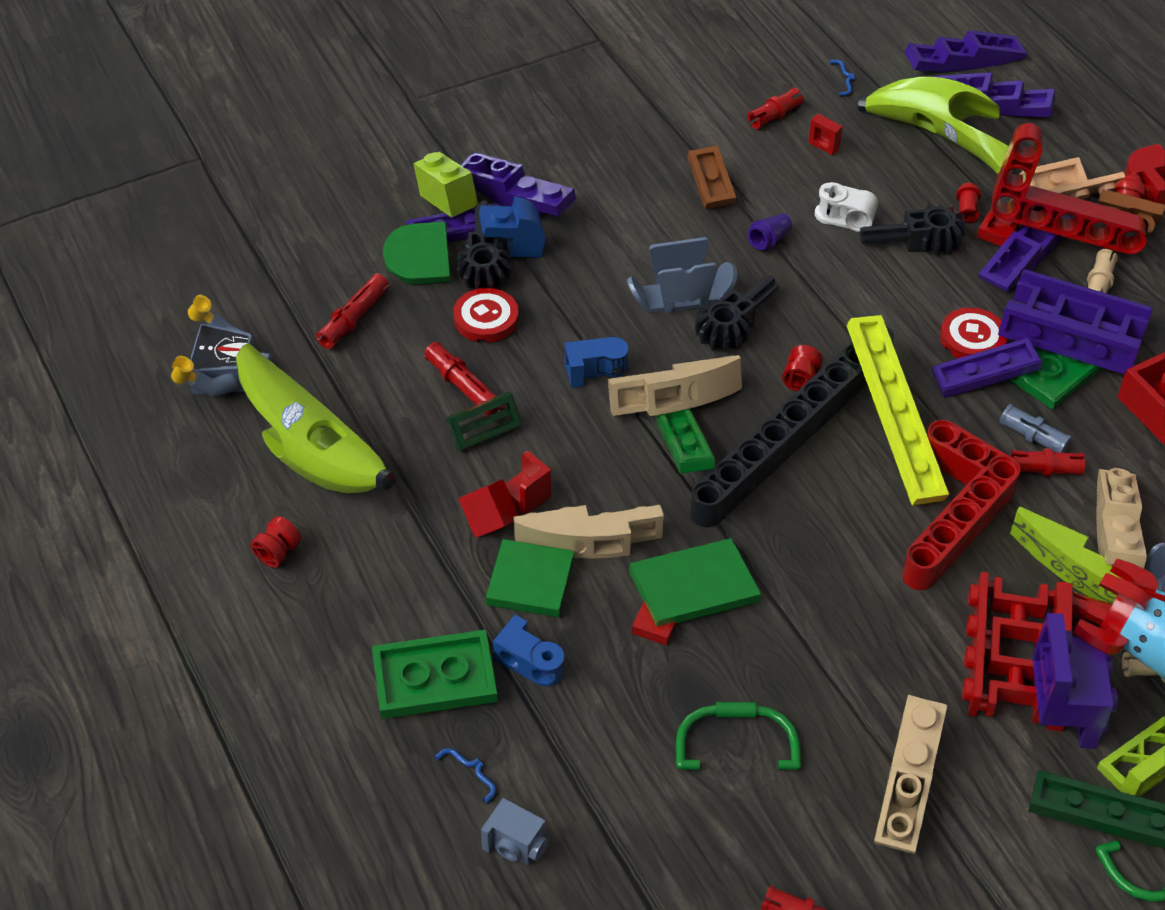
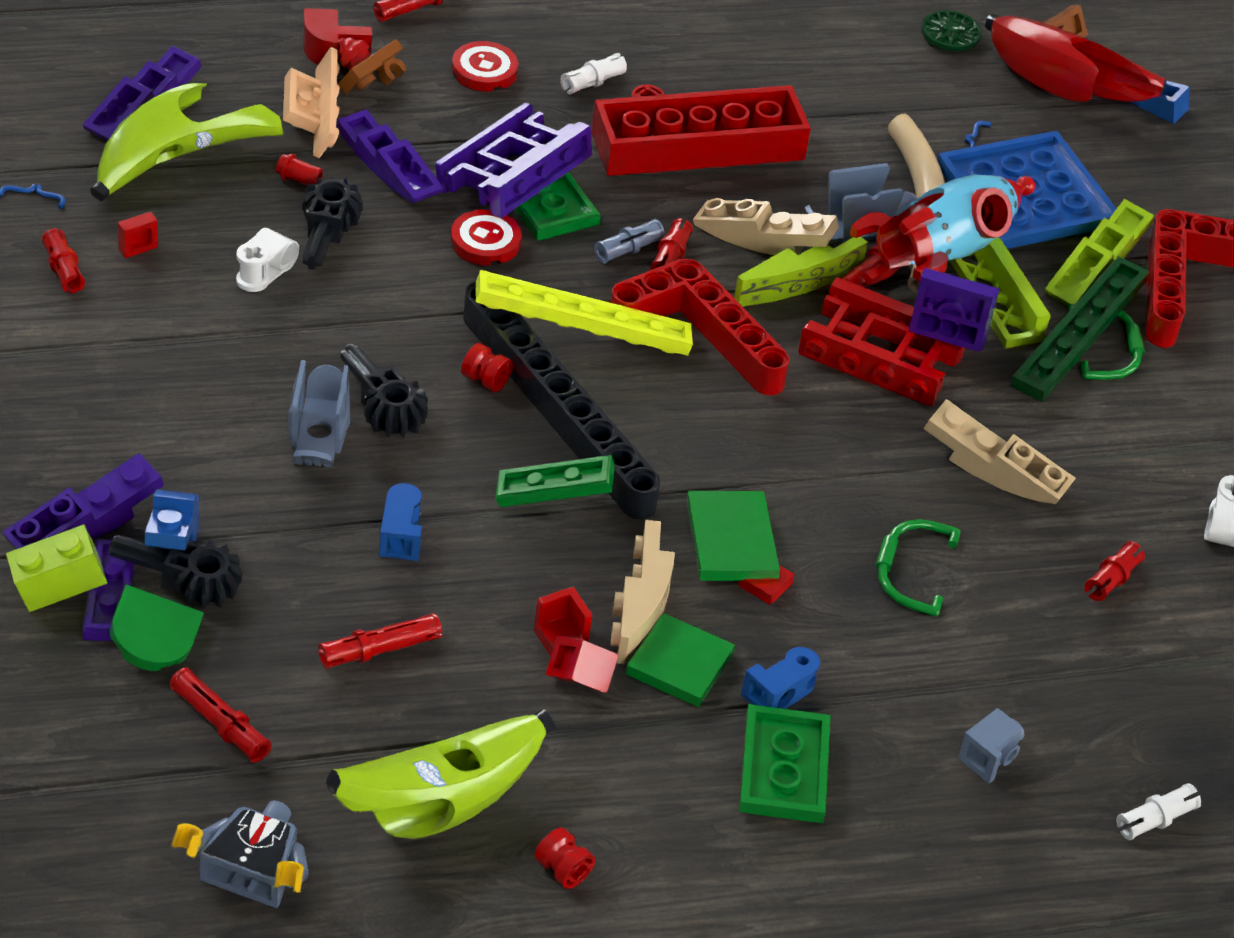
camera: 80 degrees left, 5 degrees down
blue piece [435,748,496,803] -> none
dark green tile [446,392,522,451] -> none
red tile [453,288,519,343] -> none
tan slope [608,355,742,416] -> none
dark orange plate [687,145,736,209] -> none
dark purple cone [748,213,793,250] -> none
dark purple slope [904,30,1027,72] -> none
dark purple tile [932,338,1042,398] -> none
red plate [977,209,1019,246] -> none
red beam [991,123,1147,254] -> none
tan pin [1087,249,1118,294] -> none

